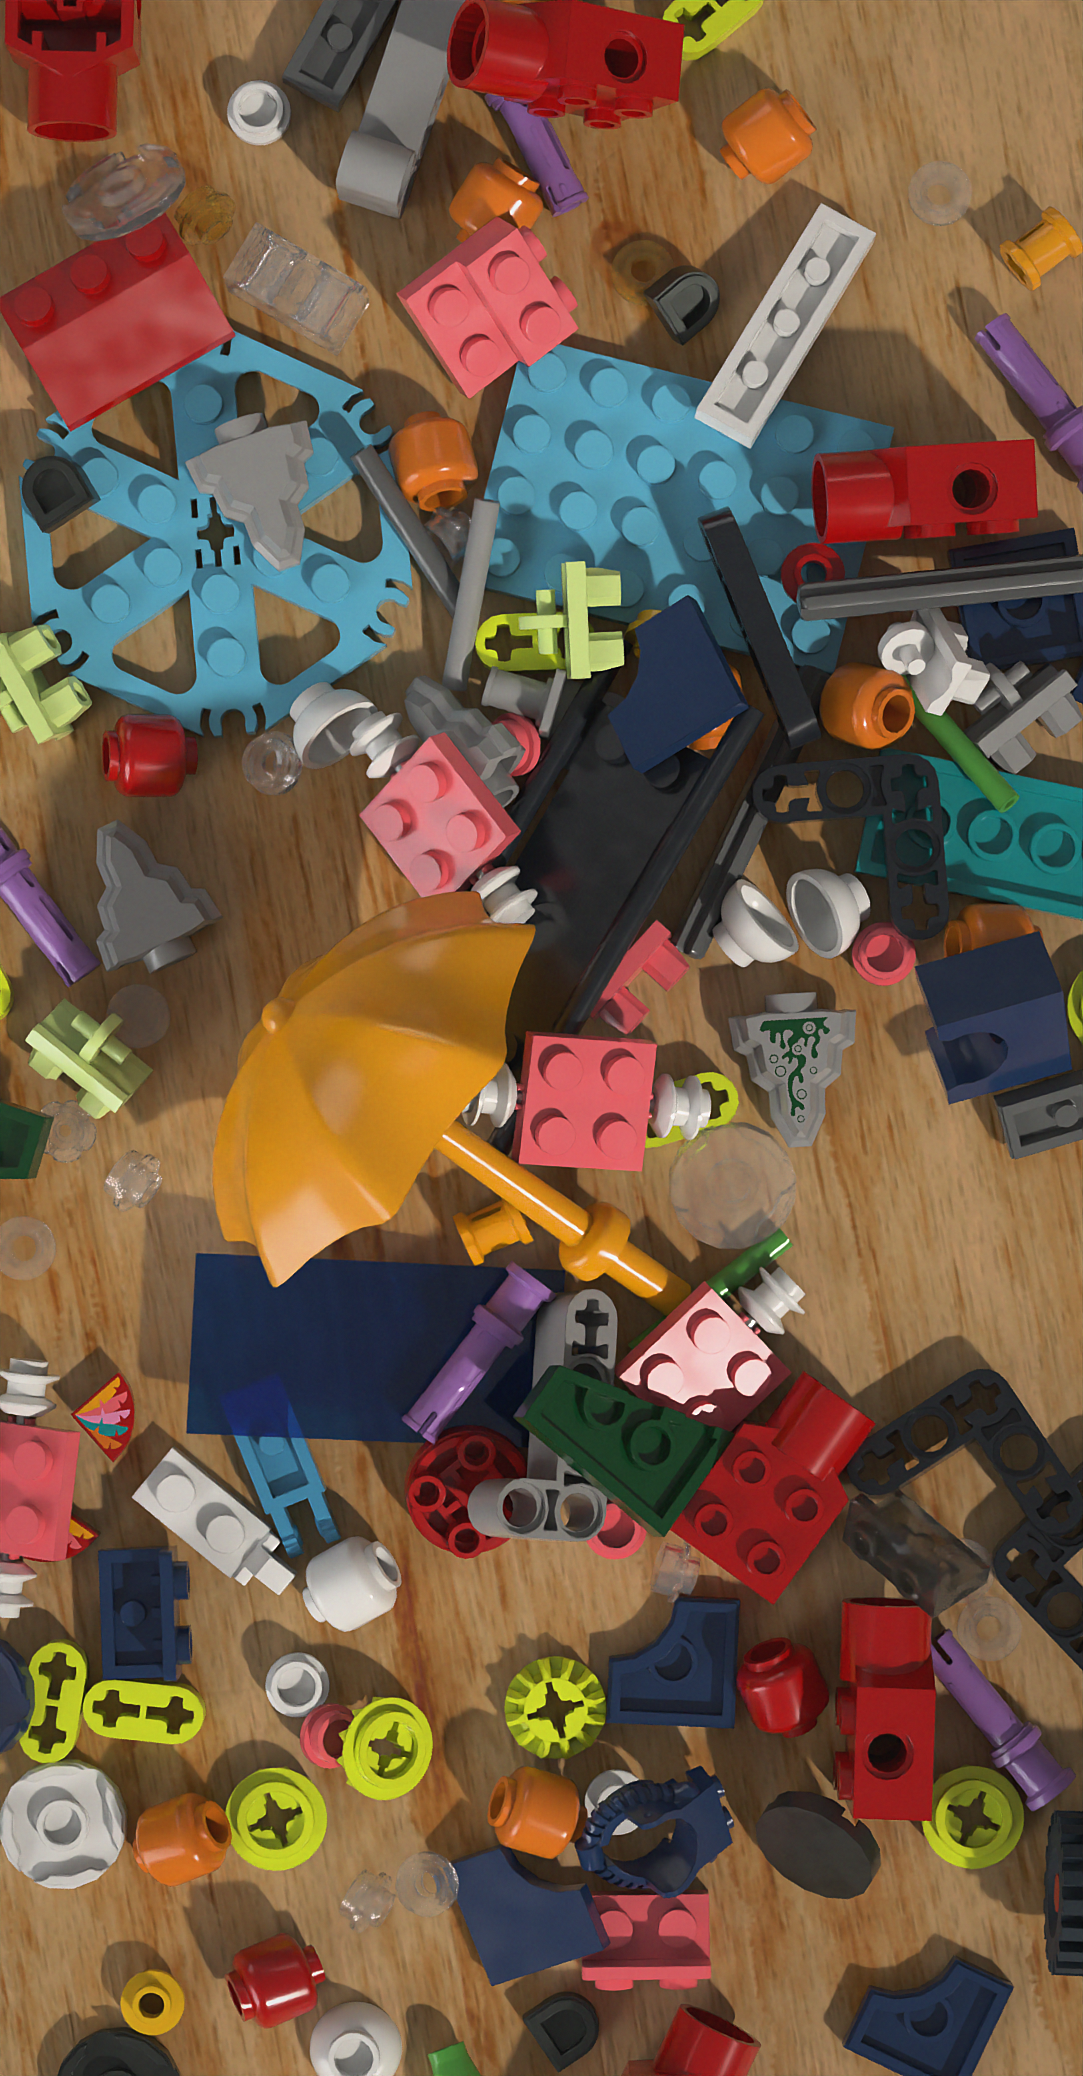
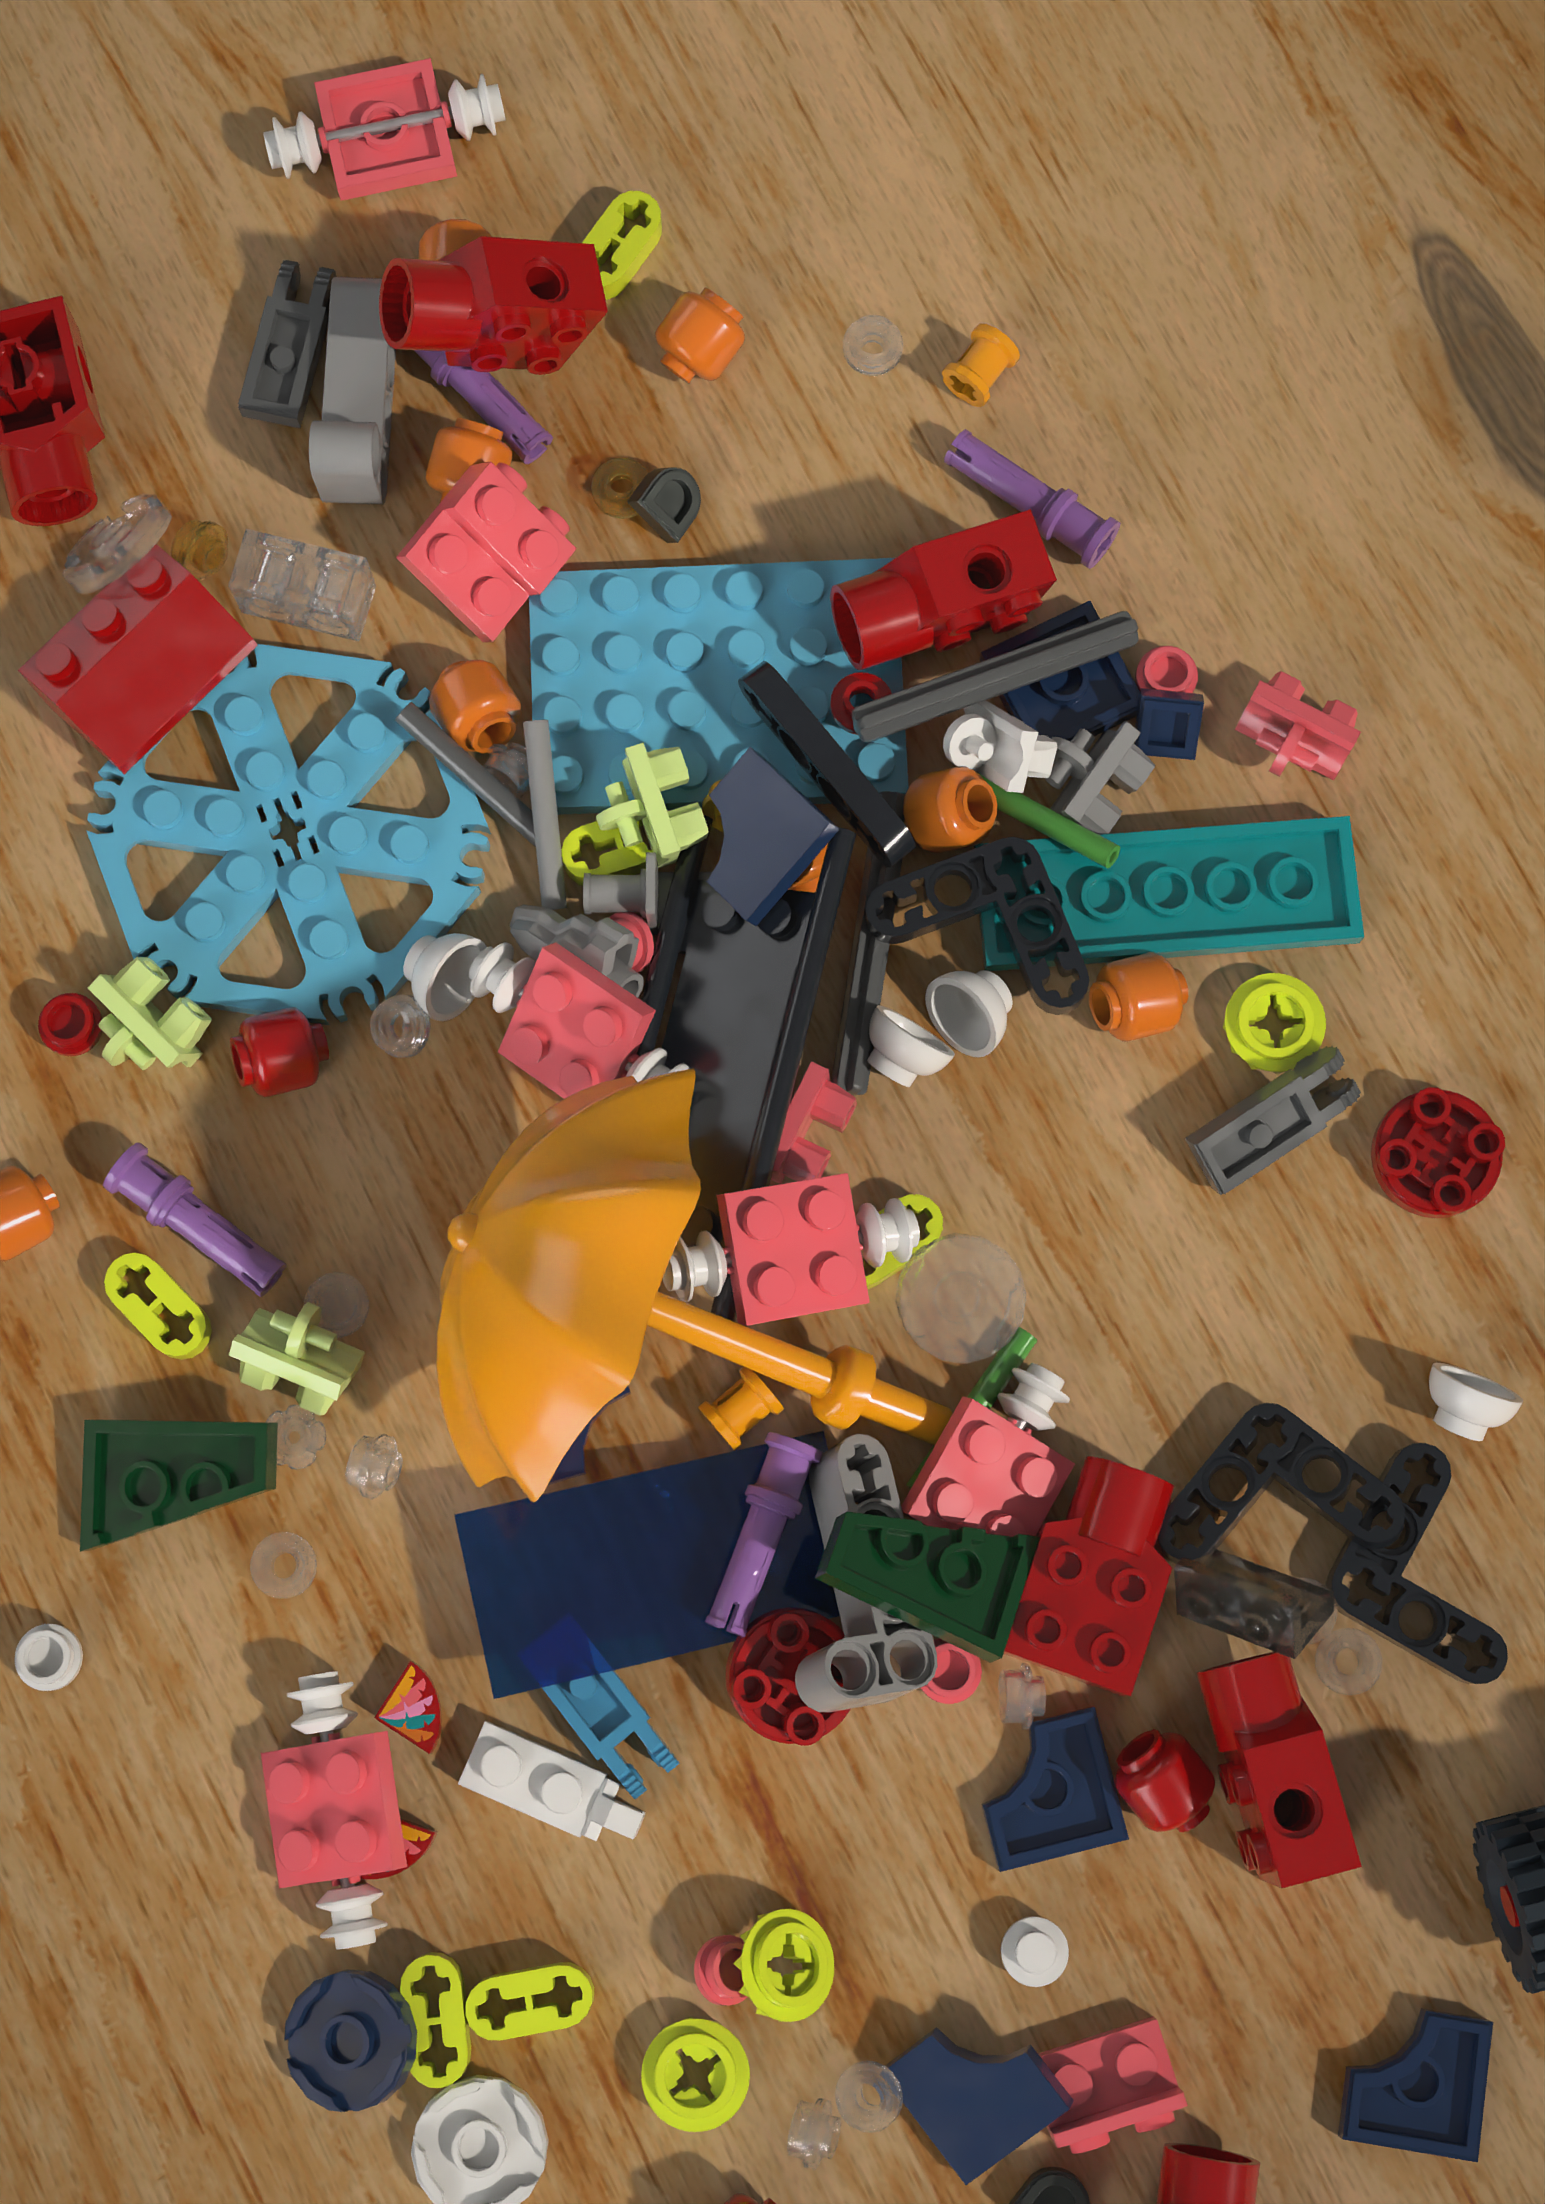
camera: 15 degrees left, 10 degrees down
pearl dark grey tile [22,456,101,534] -> none
light grey rock [96,819,223,974] -> none
dark blue bracket [98,1545,193,1681] -> none
orange head [133,1792,232,1887] -> none
light grey rock [185,413,314,572] -> none
white plate [227,80,291,145] -> none
white plate [265,1652,330,1717] -> none
white head [302,1536,402,1632] -> none
orange head [487,1766,588,1859] -> none
neon yellow gear [504,1656,606,1759] -> none
dark blue piece [574,1766,734,1898] -> none
white plate [695,203,876,449] -> none
light grey rock [728,992,856,1148] -> none
pearl dark grey tile [755,1791,881,1899] -> none
coral plate [851,922,916,986] -> none
dark blue piece [914,931,1072,1105] -> none
neon yellow gear [921,1764,1024,1869] -> none
medium lavender pin [931,1628,1076,1811] -> none

